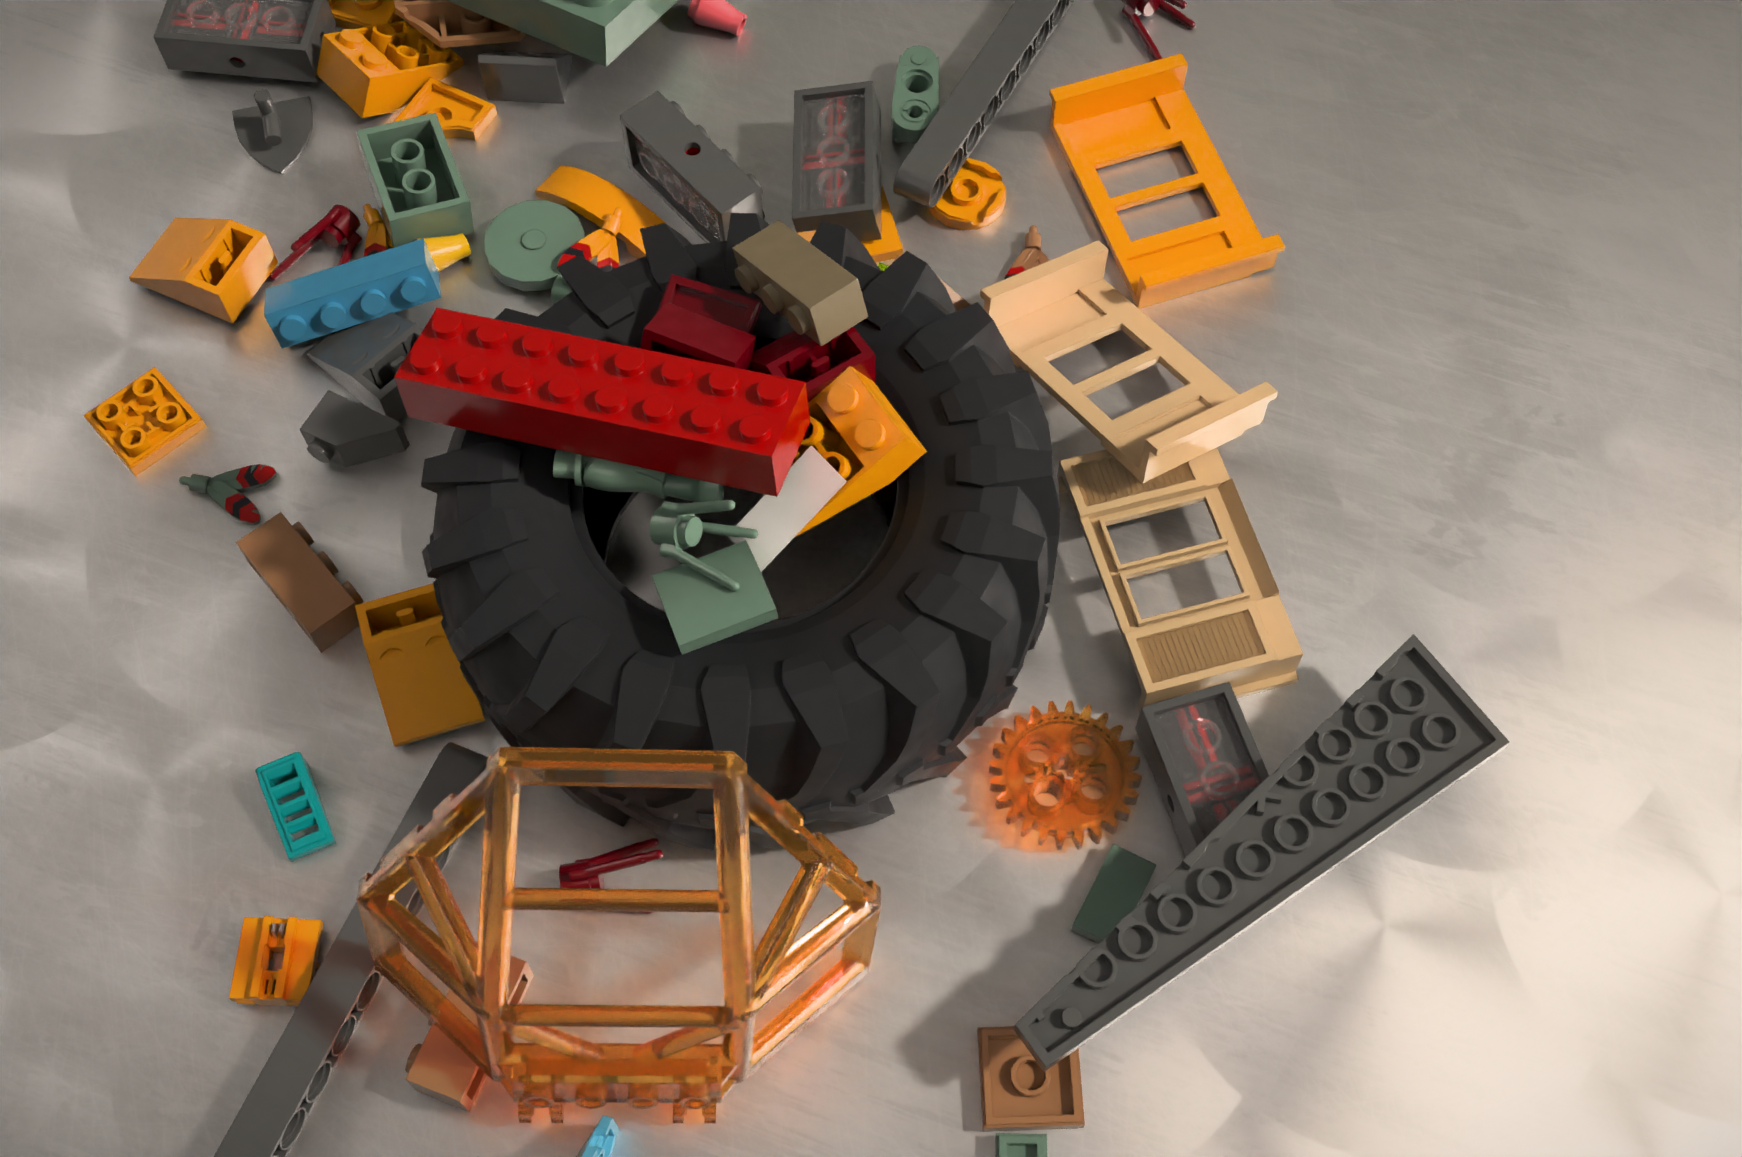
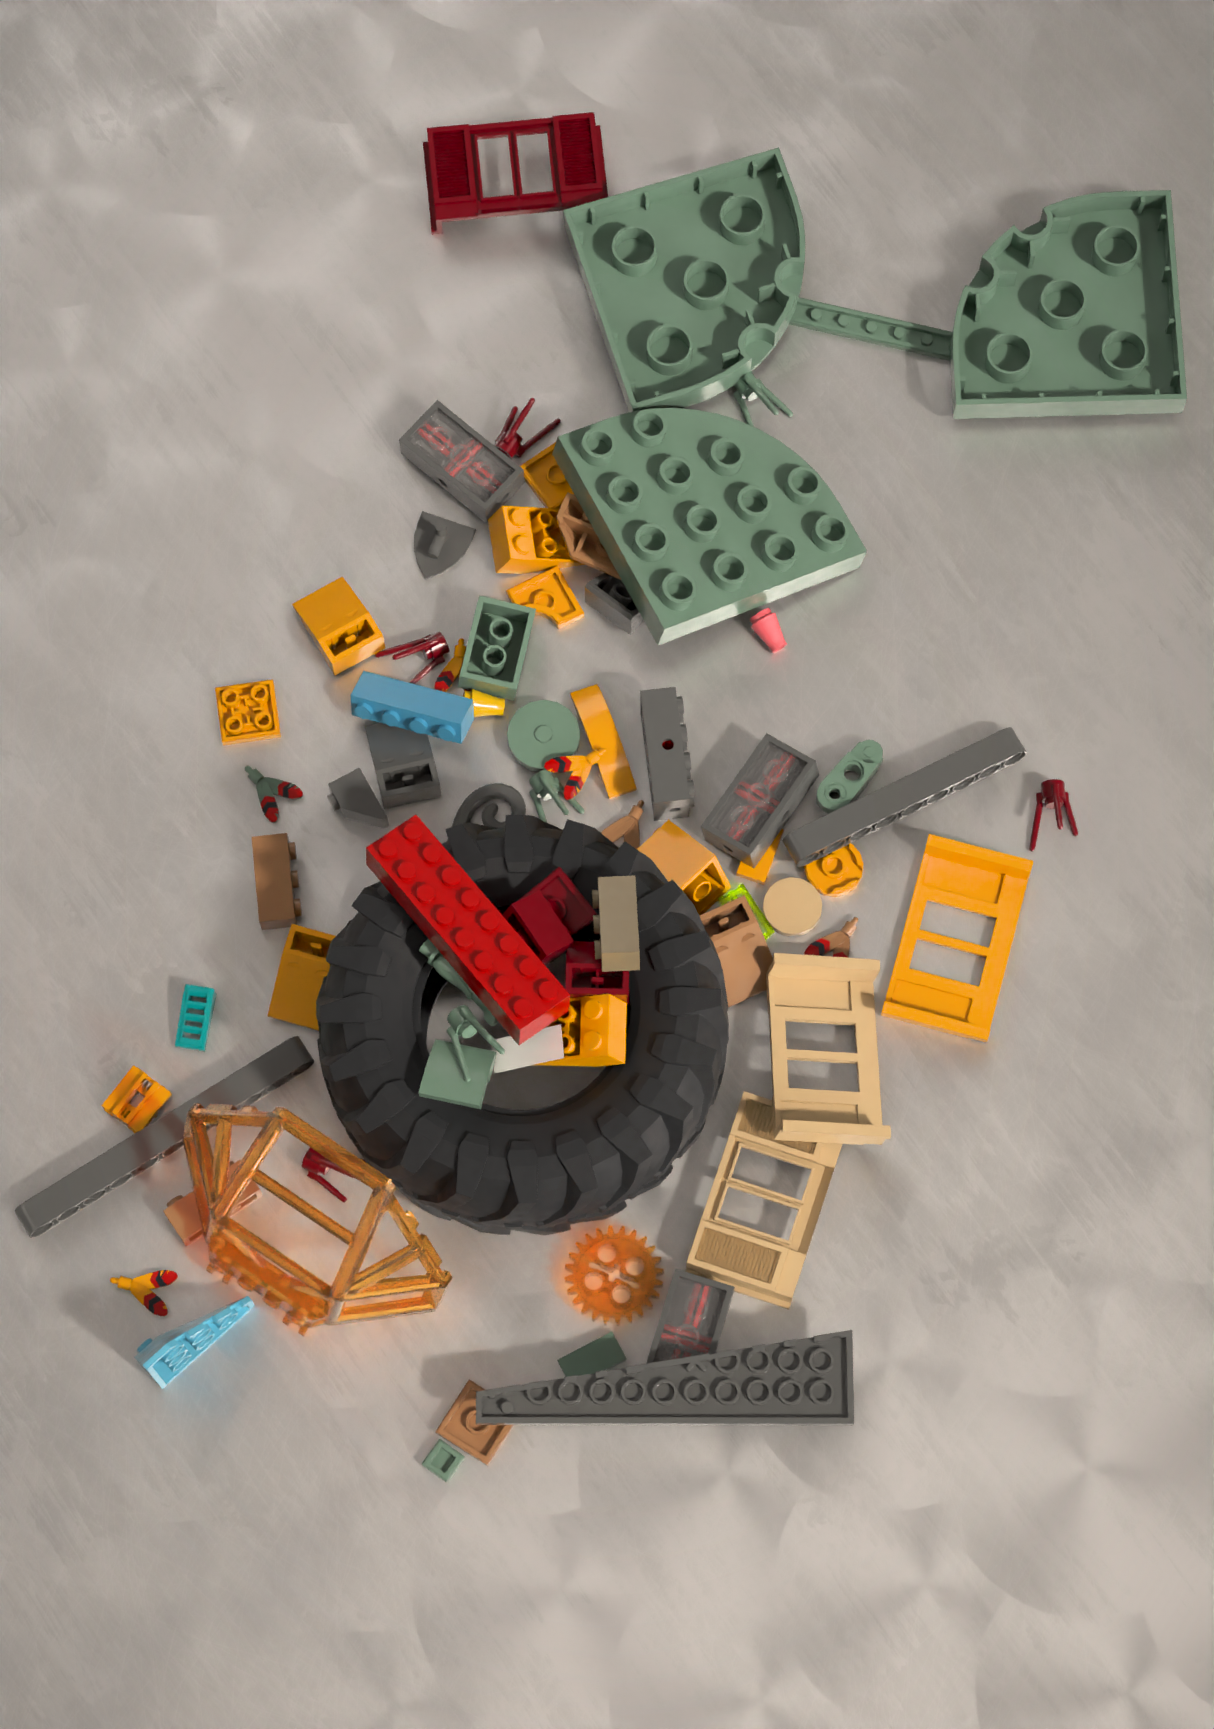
camera: 35 degrees right, 10 degrees up
none -> tan tile [763,877,822,936]

